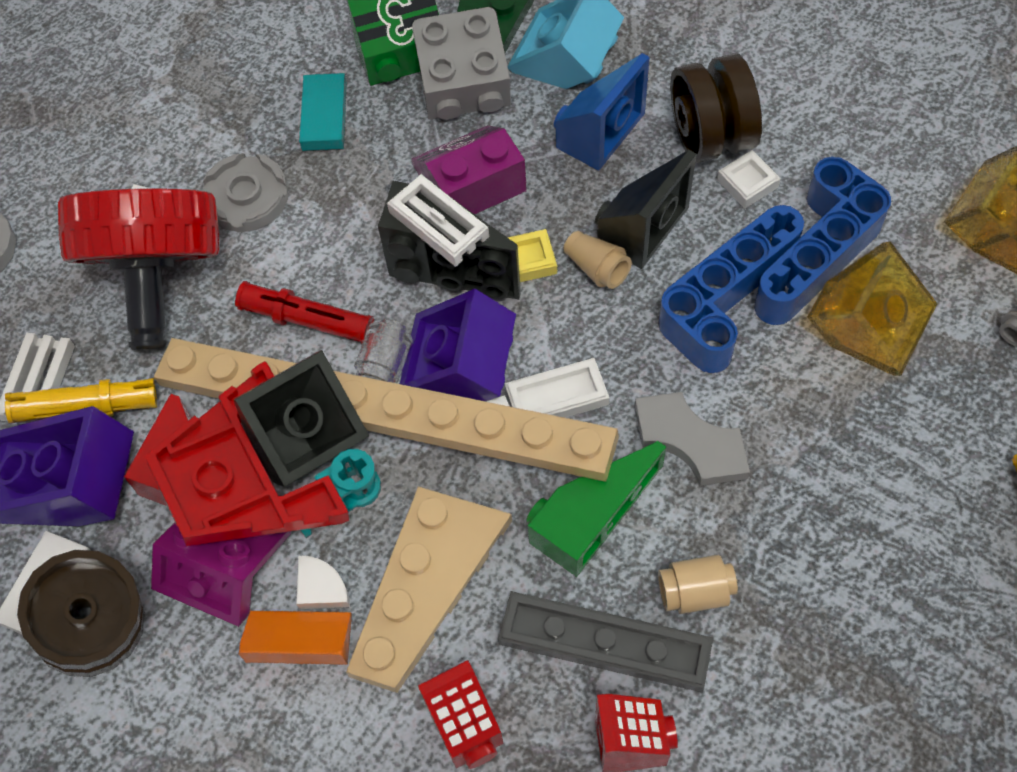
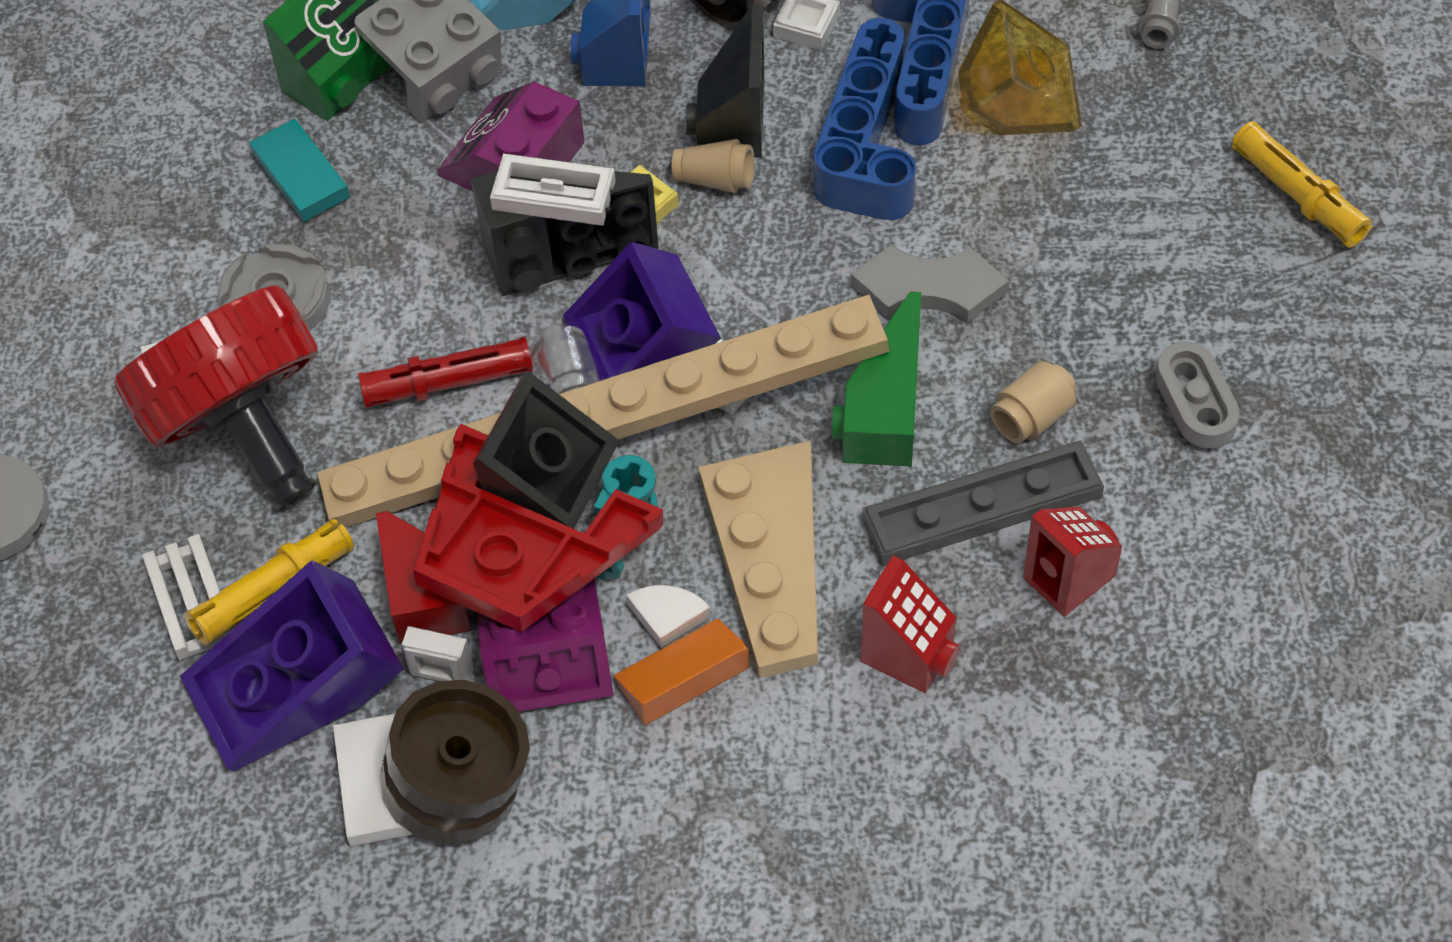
camera: 35 degrees left, 5 degrees down
white tile [504,358,609,418] -> none
none -> white tile [402,626,474,681]
none -> light grey plate [1155,342,1240,448]

